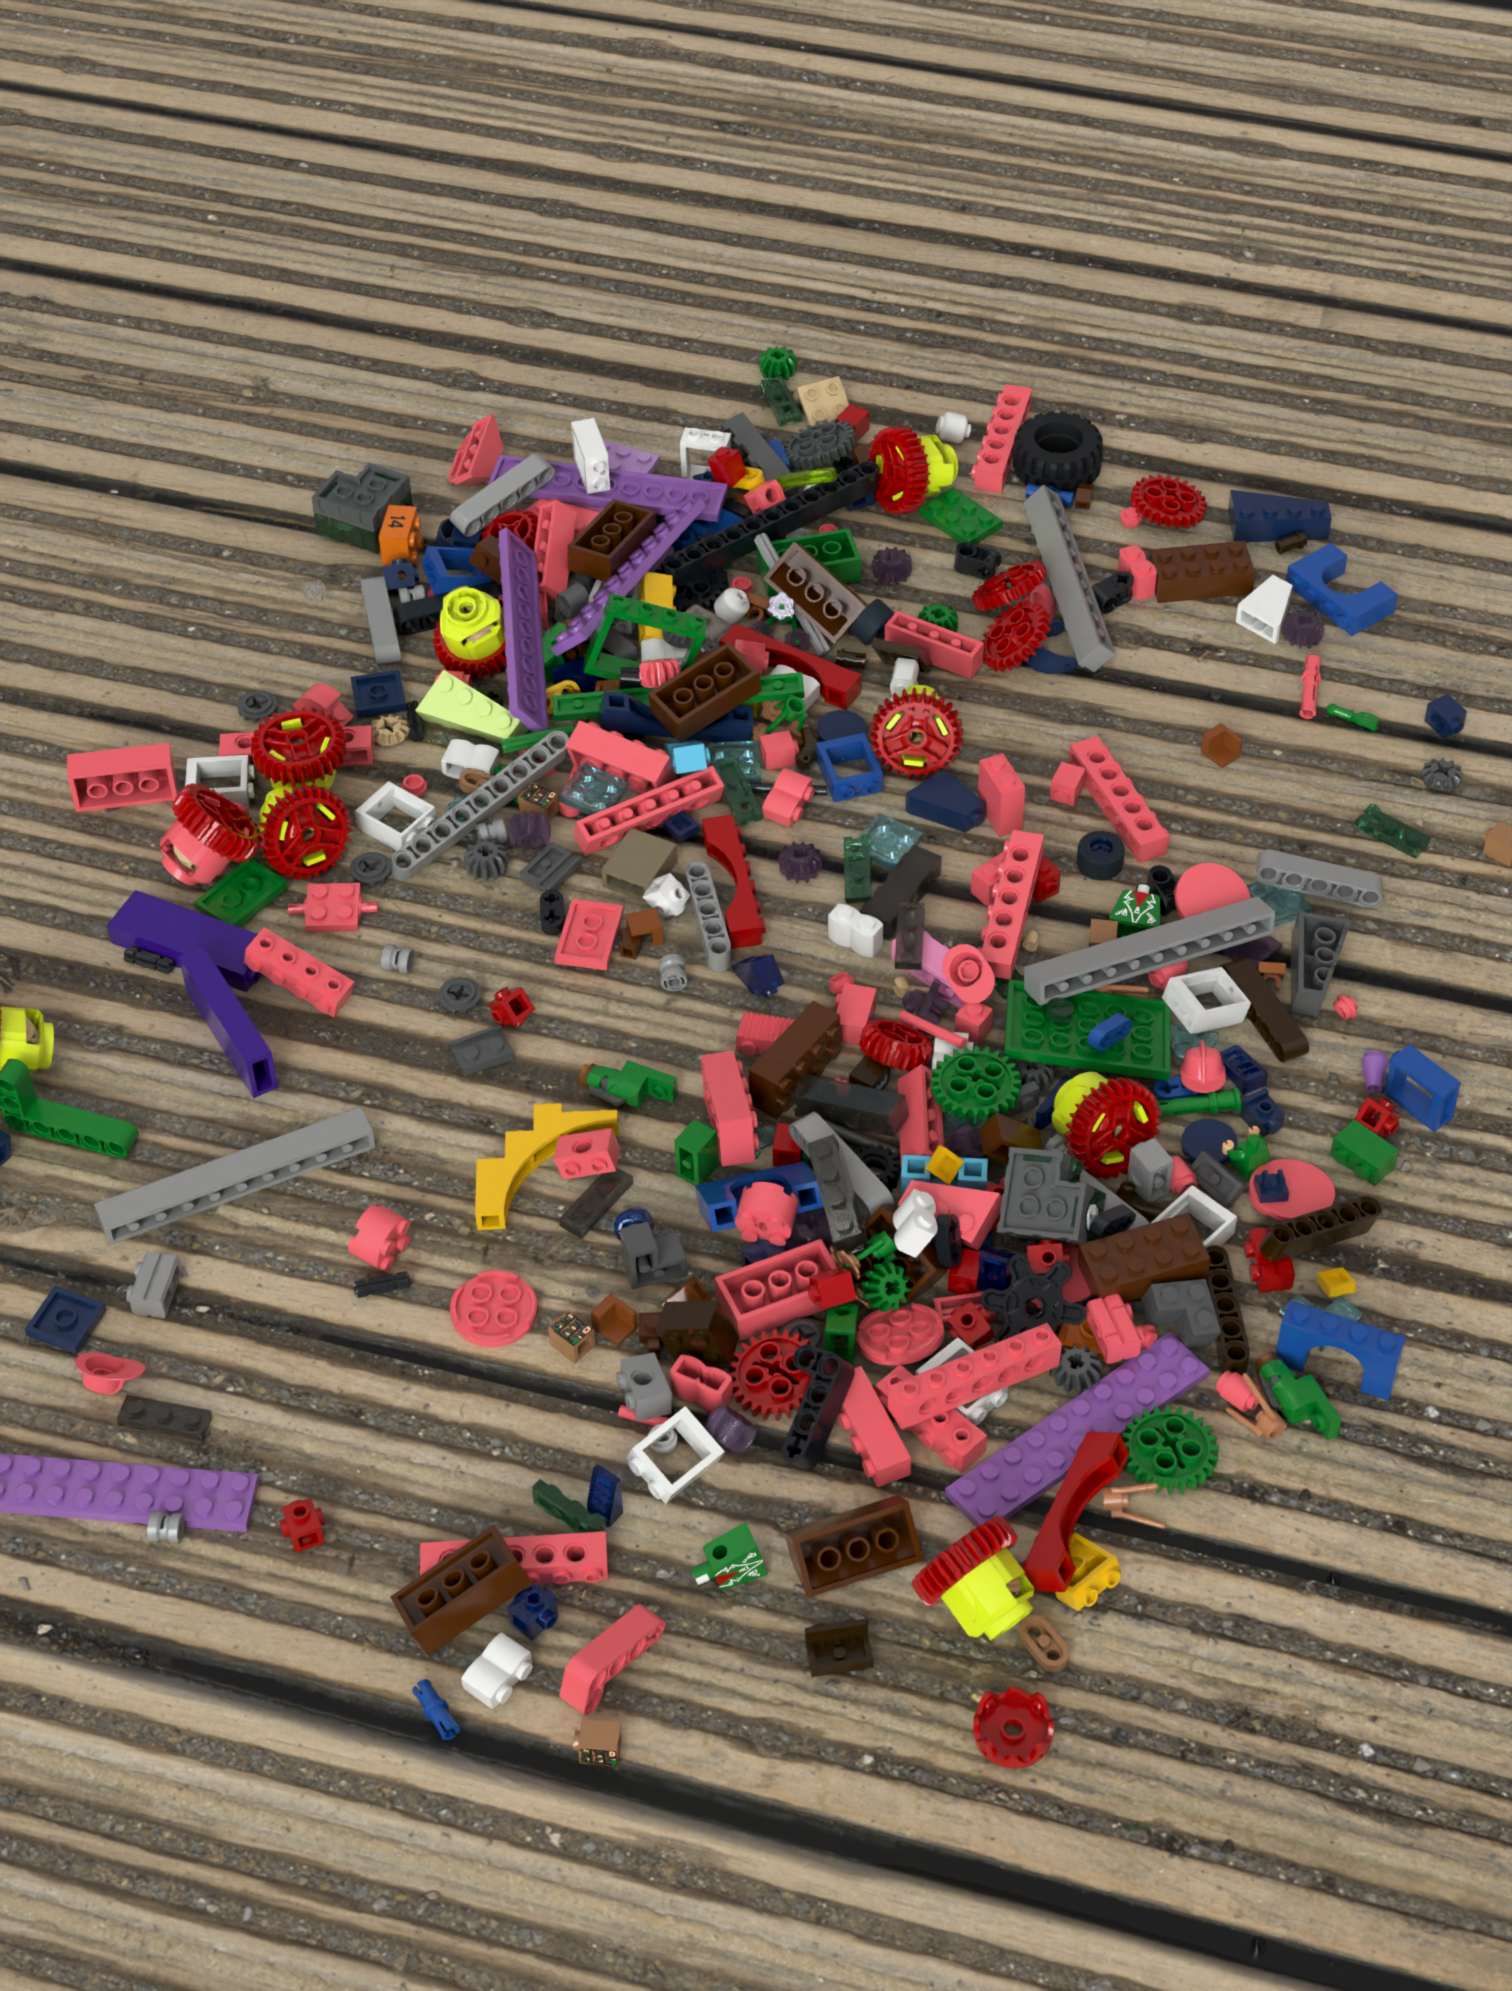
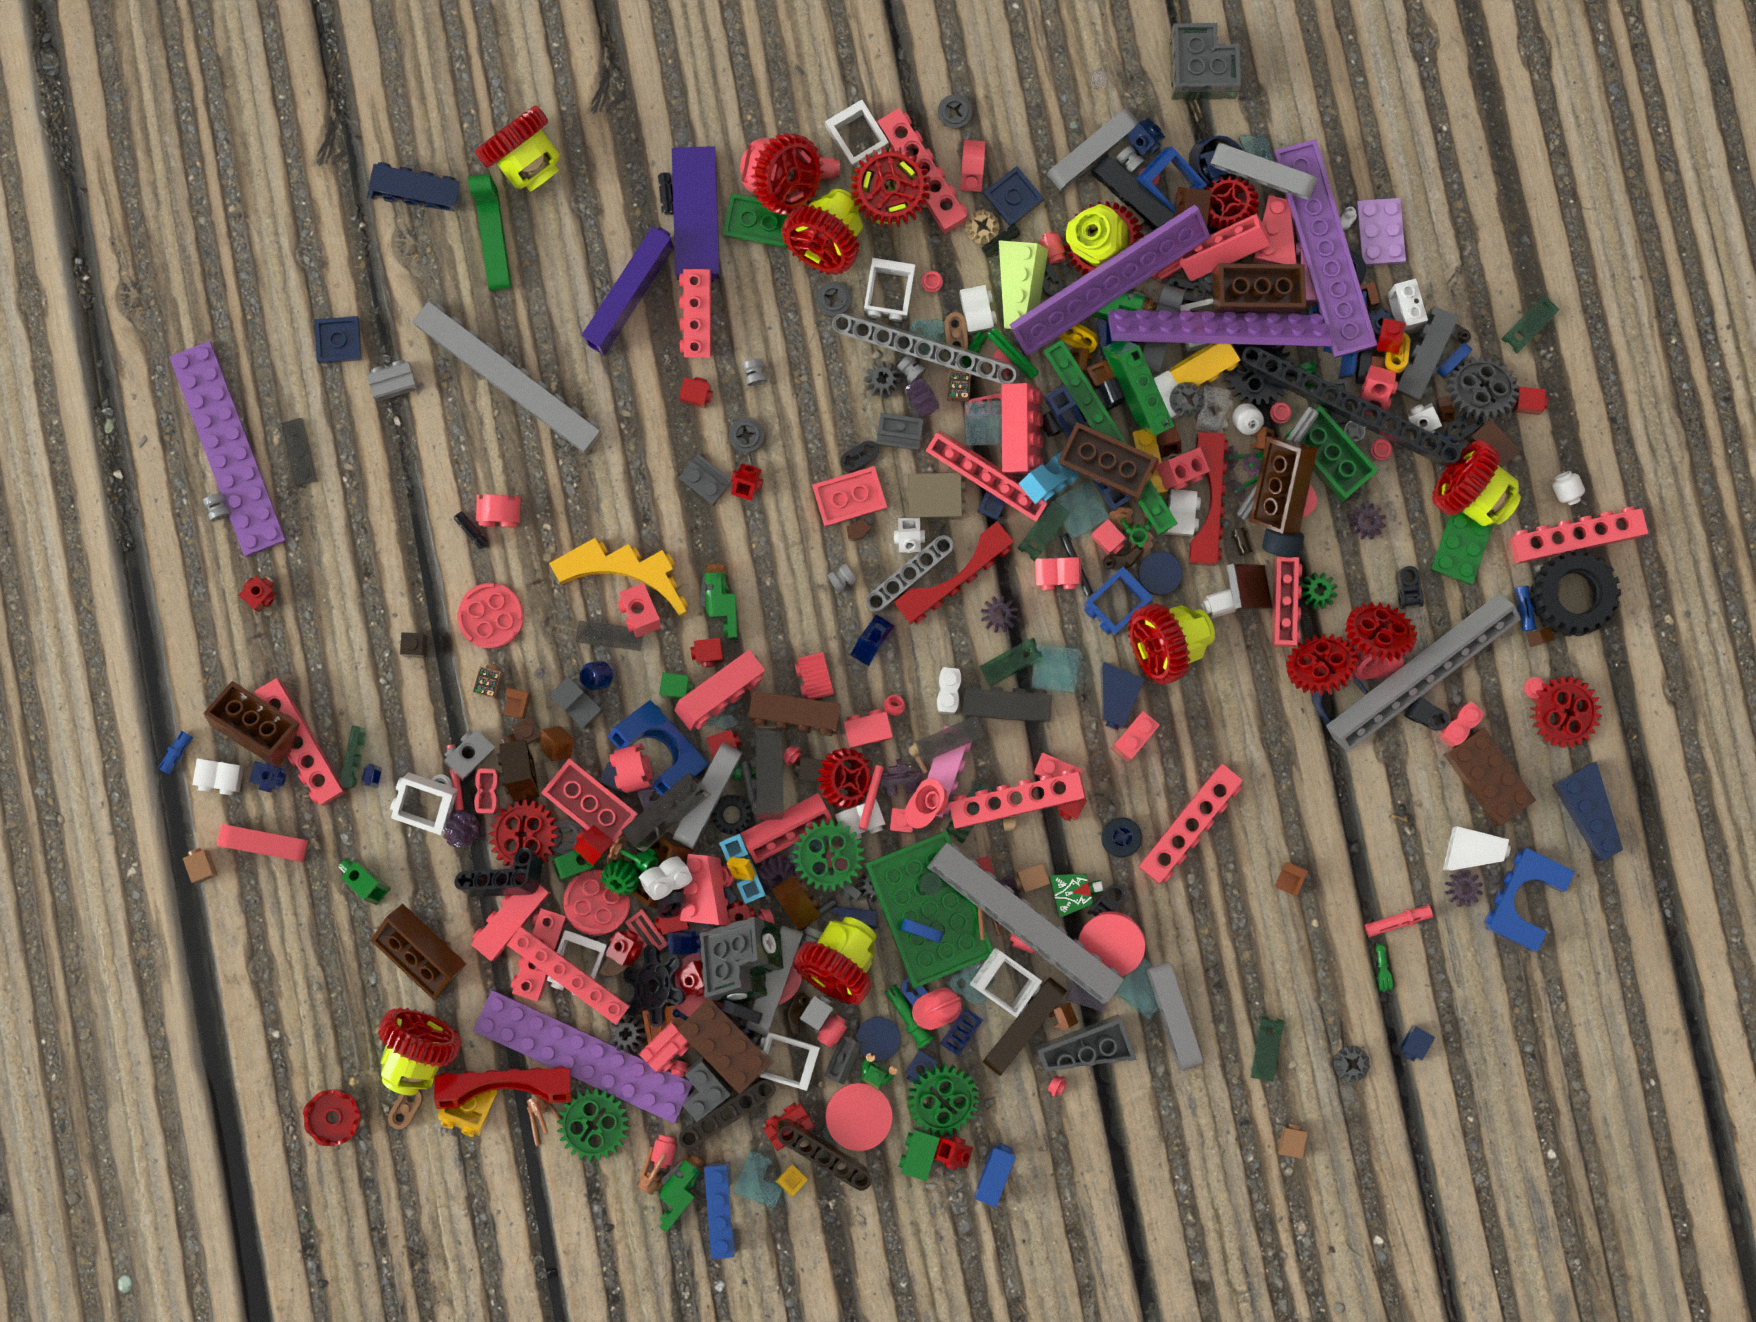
camera: 65 degrees right, 35 degrees up
coral brick [67,743,178,812] -> none
coral piece [75,1352,146,1395] -> none
coral plate [288,883,378,932] -> none
orange brick [379,505,424,574] -> none
coral wedge [446,414,503,486] -> none
white window [571,418,610,494] -> none
dark orange panel [625,908,664,947] -> none
coral gear [639,658,681,688] -> none
green gear [759,346,797,382] -> none
clear neon green axle [775,467,838,488] -> none
tan bracket [792,376,849,426] -> none
dark brown bracket [805,1619,874,1677] -> none
coral brick [1050,762,1086,806] -> none
dark blue tile [1253,1169,1289,1203] -> none
dark brown pin [1275,531,1307,555] -> none
medium lavender cone [1361,1050,1389,1093] -> none
none -> dark brown brick [400,632,428,658]
none -> red brick [679,377,713,408]
none -> red brick [690,637,724,668]
none -> green gear [906,1063,980,1136]

